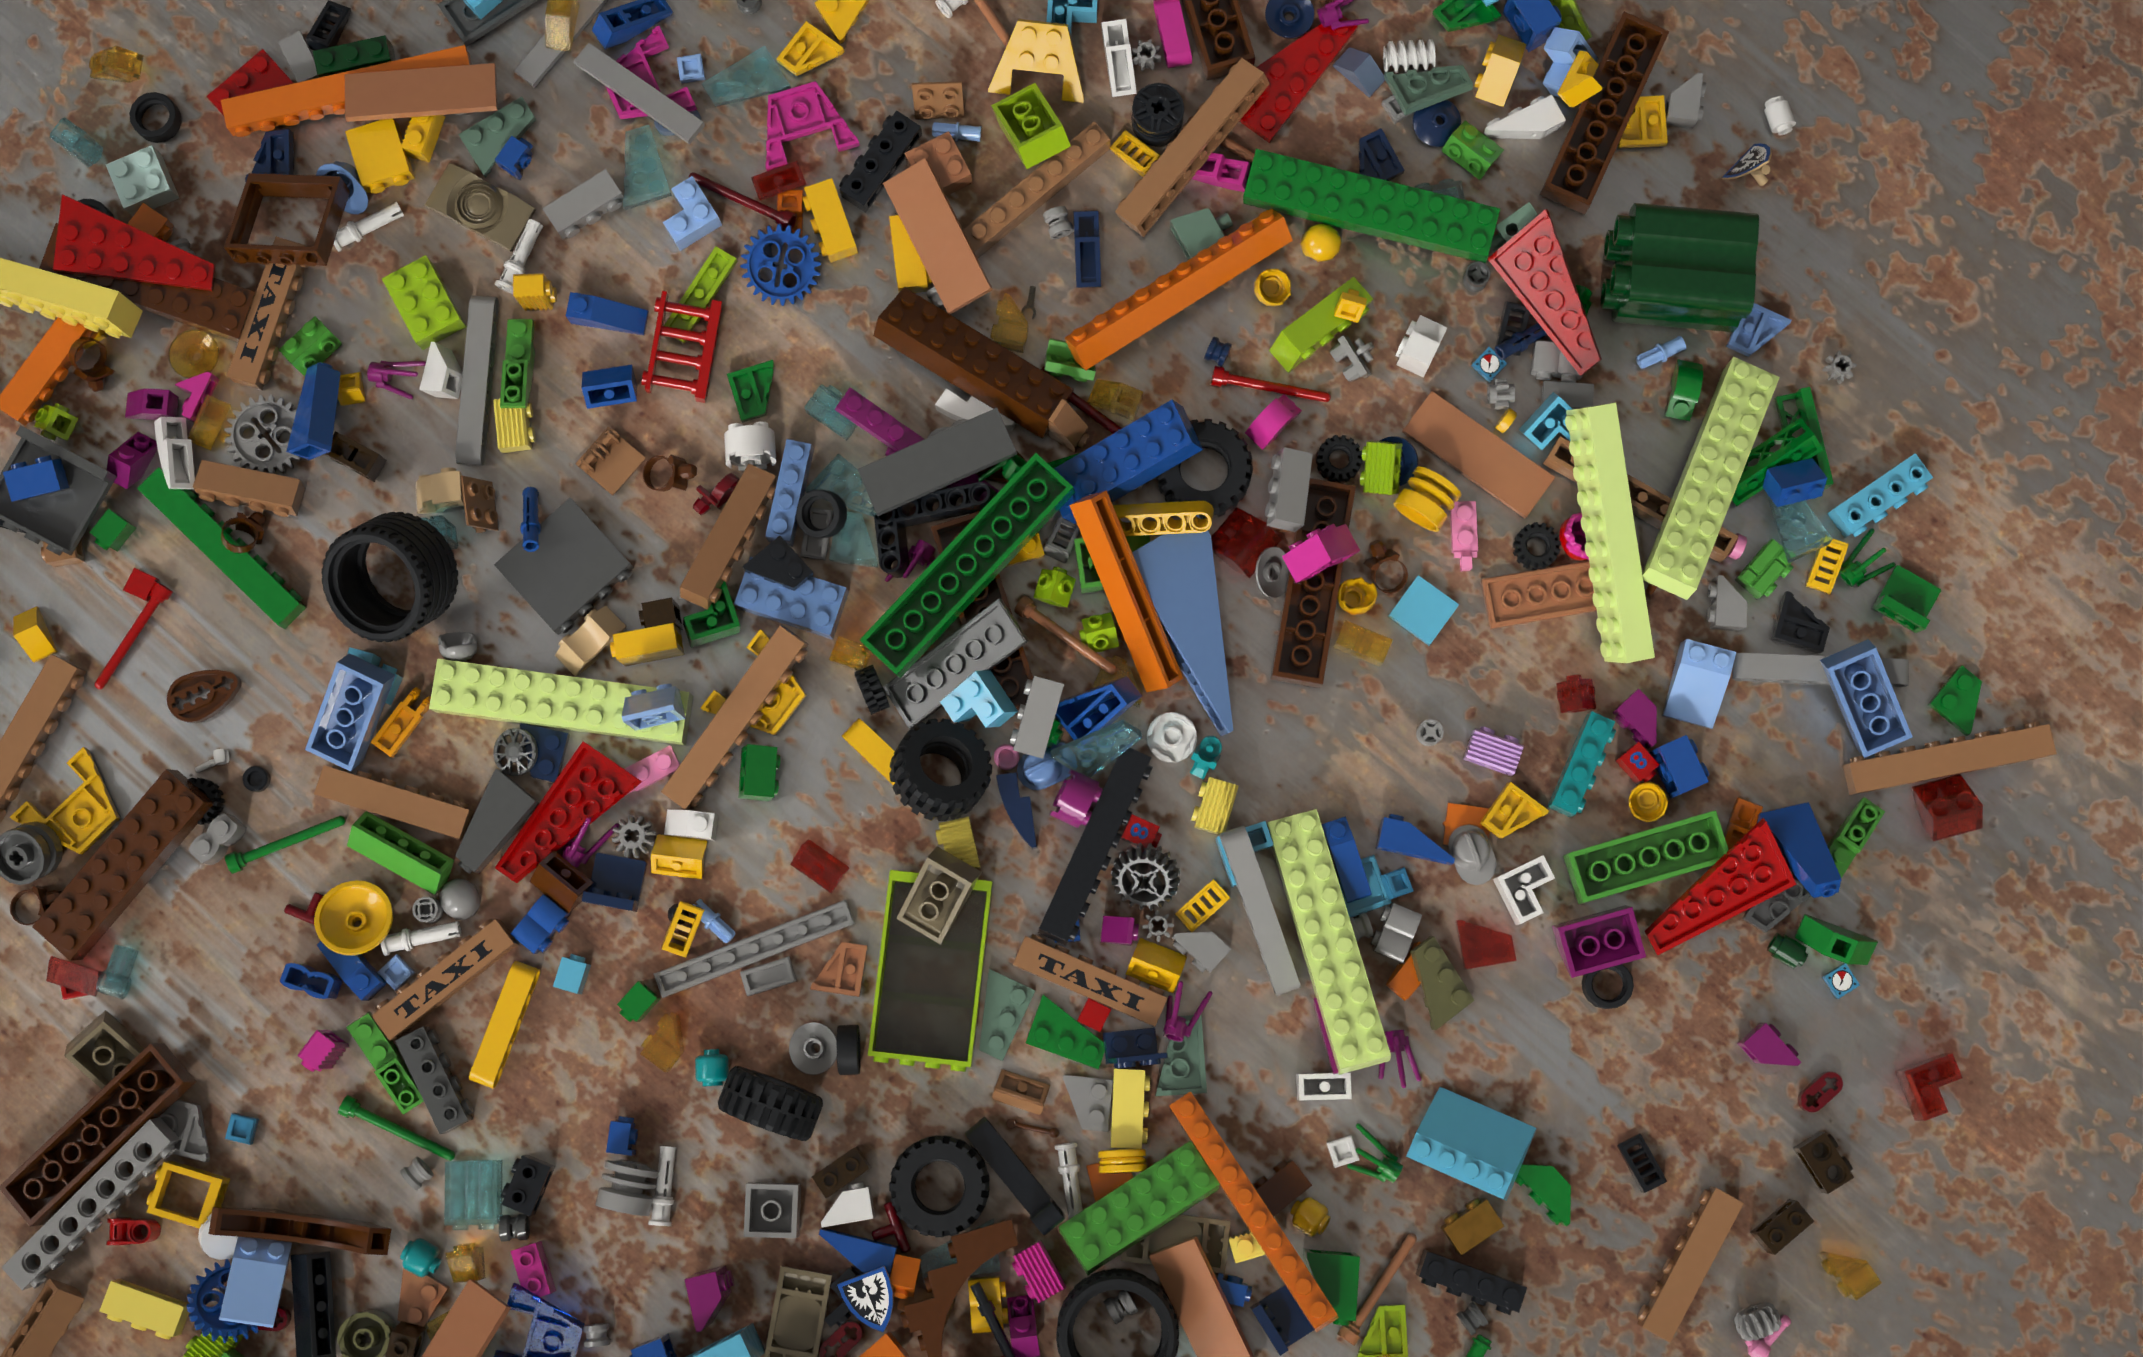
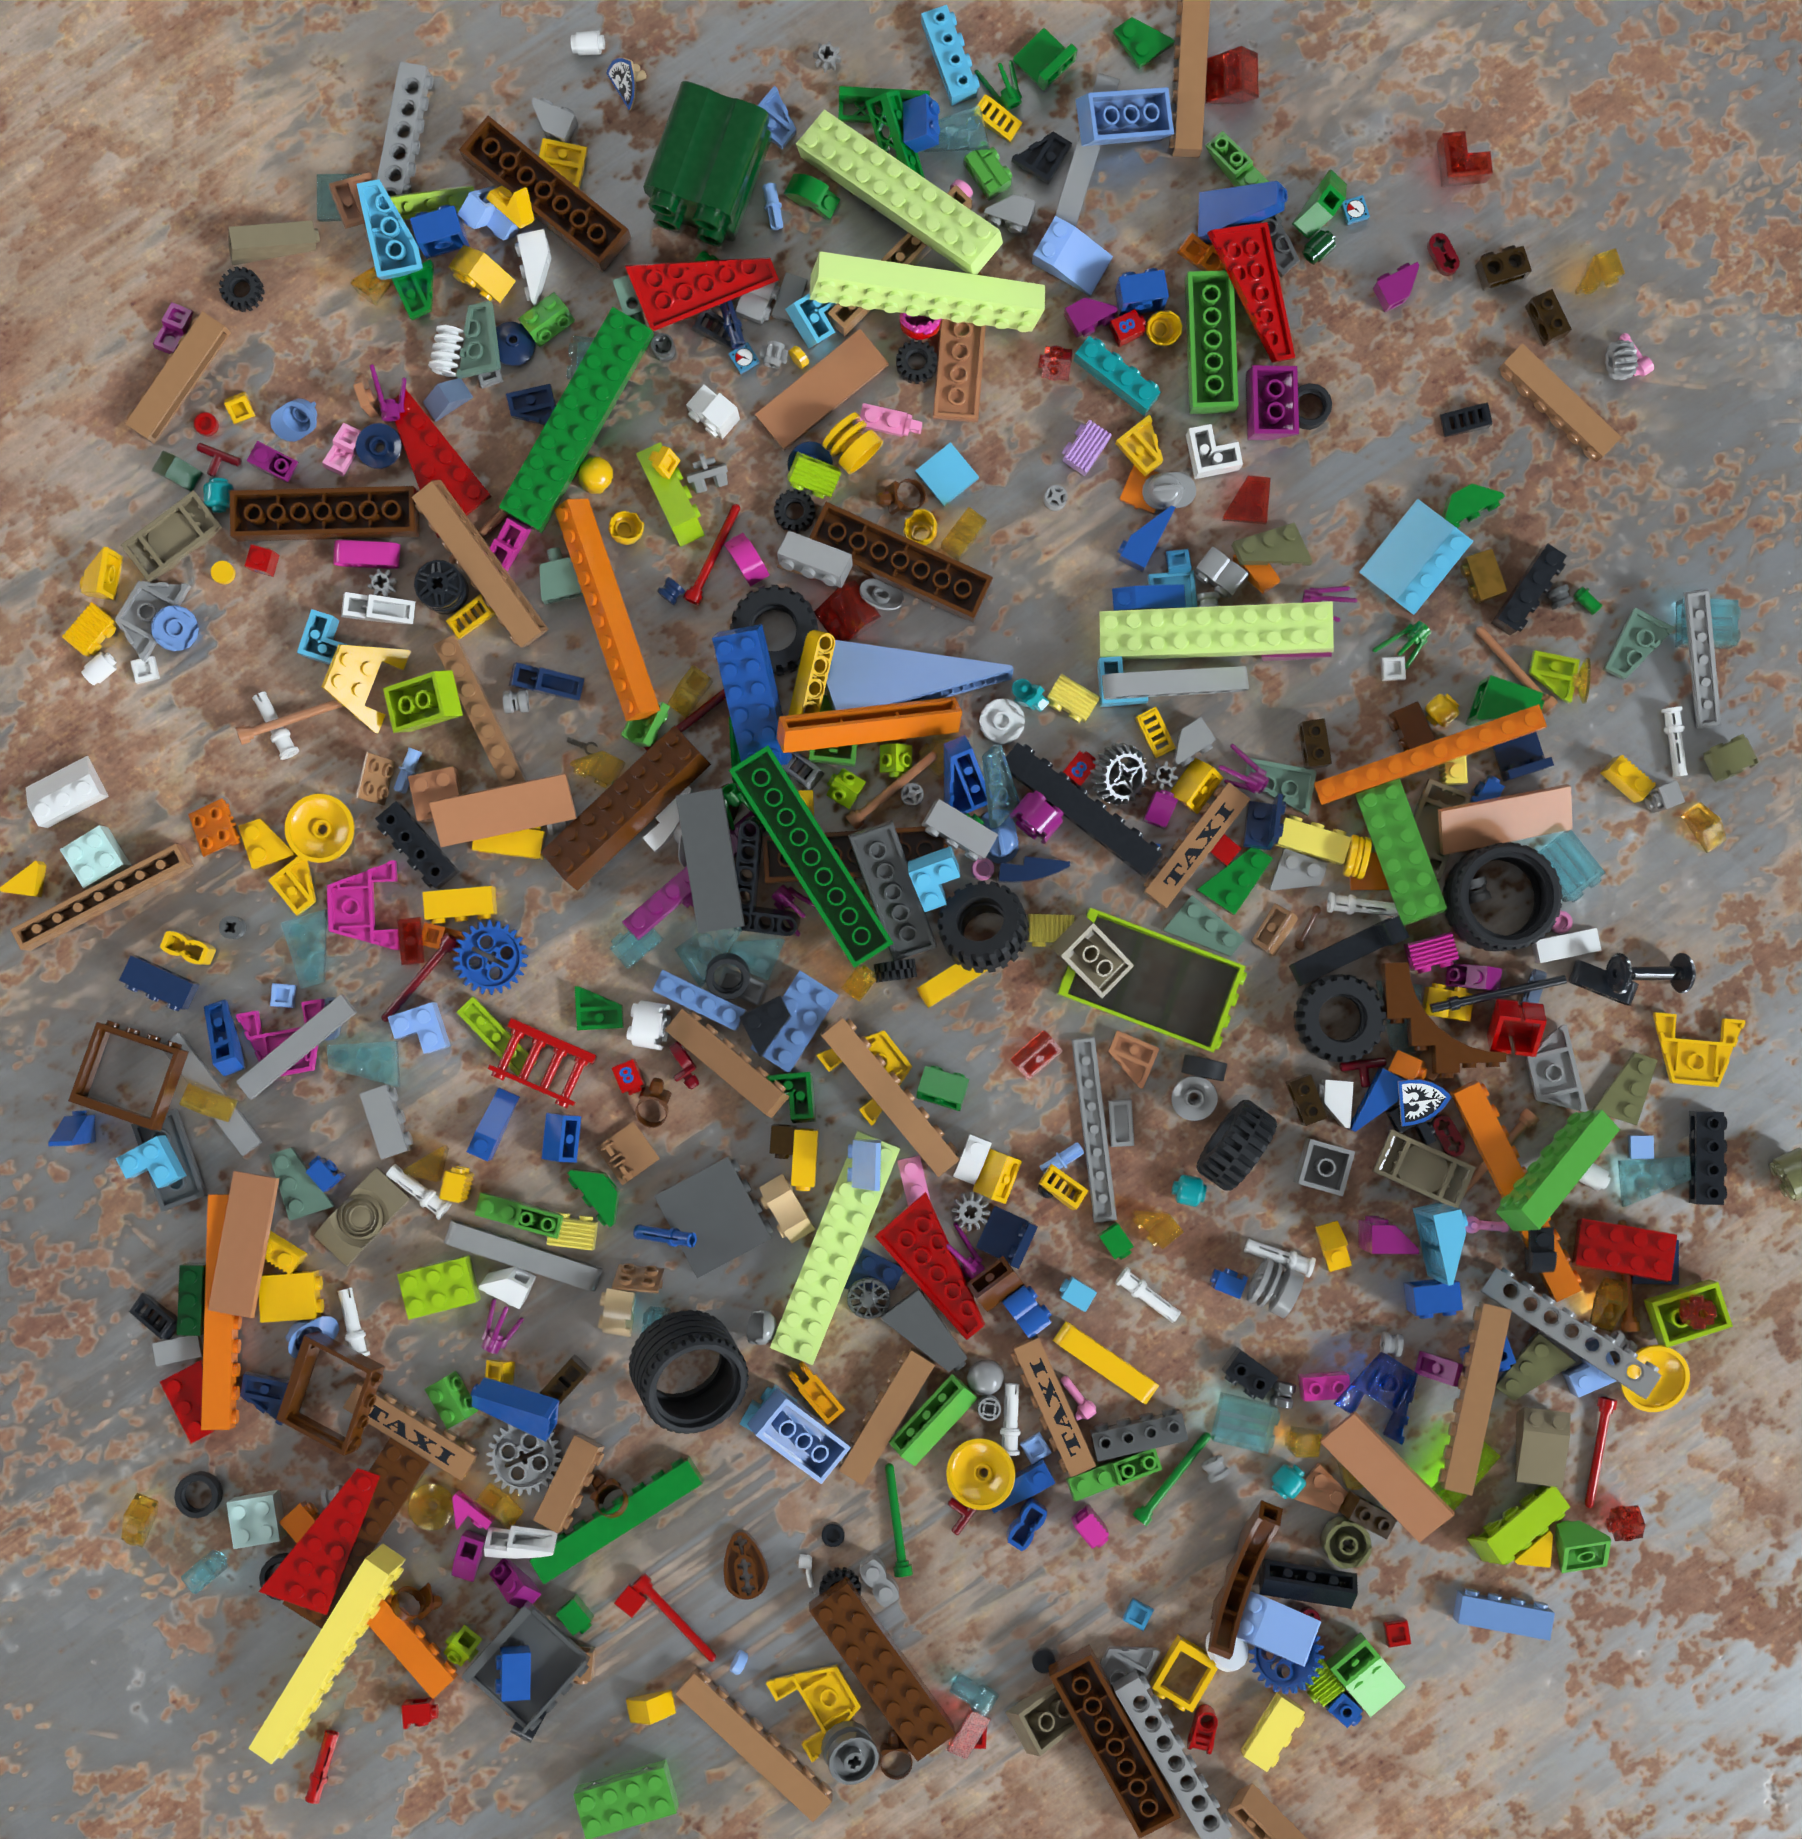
camera: 80 degrees left, 5 degrees up
medium nougat slope [1048,399,1090,453] -> none
dark pink brick [1282,524,1360,583] -> none
white brick [1296,1073,1352,1101] -> none
none -> yellow dish [285,794,355,863]
none -> clear yellow slope [403,1145,449,1182]
none -> green slope [567,1169,620,1228]
none -> red brick [612,1059,645,1096]
none -> light blue tile [729,1650,748,1675]
none -> light grey wheel [901,783,924,807]
none -> black tile [1032,1648,1056,1673]
none -> bright pink piece [1060,1376,1097,1420]
none -> white pin [1115,1267,1181,1323]
none -> dark brown brick [1298,718,1332,769]
none -> yellow slope [1315,1221,1352,1272]

